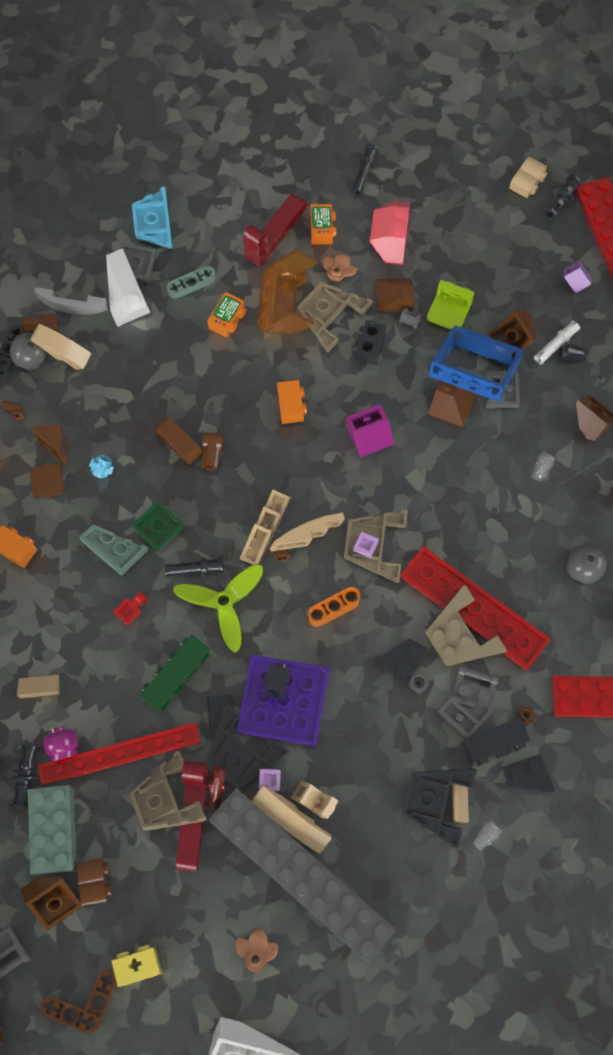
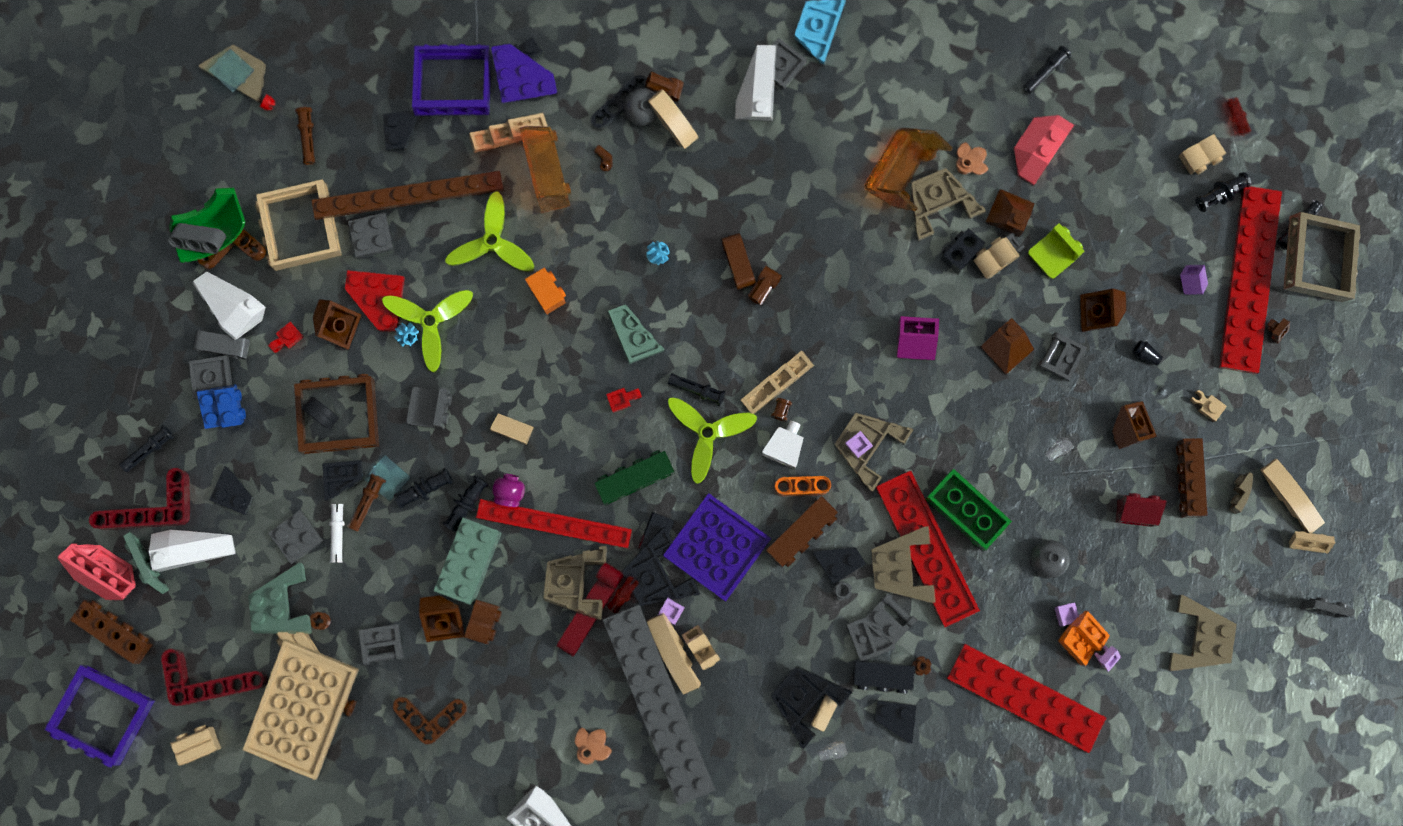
camera: 25 degrees right, 10 degrees up
reddish brown piece [30,463,65,499] -> none
reddish brown slope [31,424,68,466] -> none
light grey slope [35,287,108,315] -> none
light yellow brick [112,945,162,987] -> none
dark green plate [131,500,186,553] -> none
sand green beam [167,266,216,299] -> none
brick [207,292,246,338] -> none
dark red beam [243,193,308,267] -> none
black brick [264,663,291,701] -> none
tan slope [270,512,345,551] -> none
orange brick [277,380,307,424] -> none
brick [311,204,336,245] -> none
blue window [429,325,524,402] -> none
white pin [534,321,580,364] -> none
none -> white torso [762,421,803,470]
none -> reddish brown brick [766,496,838,568]
none -> green brick [925,469,1012,552]
none -> tan brick [973,237,1020,279]
none -> clear red pin [1226,97,1252,136]

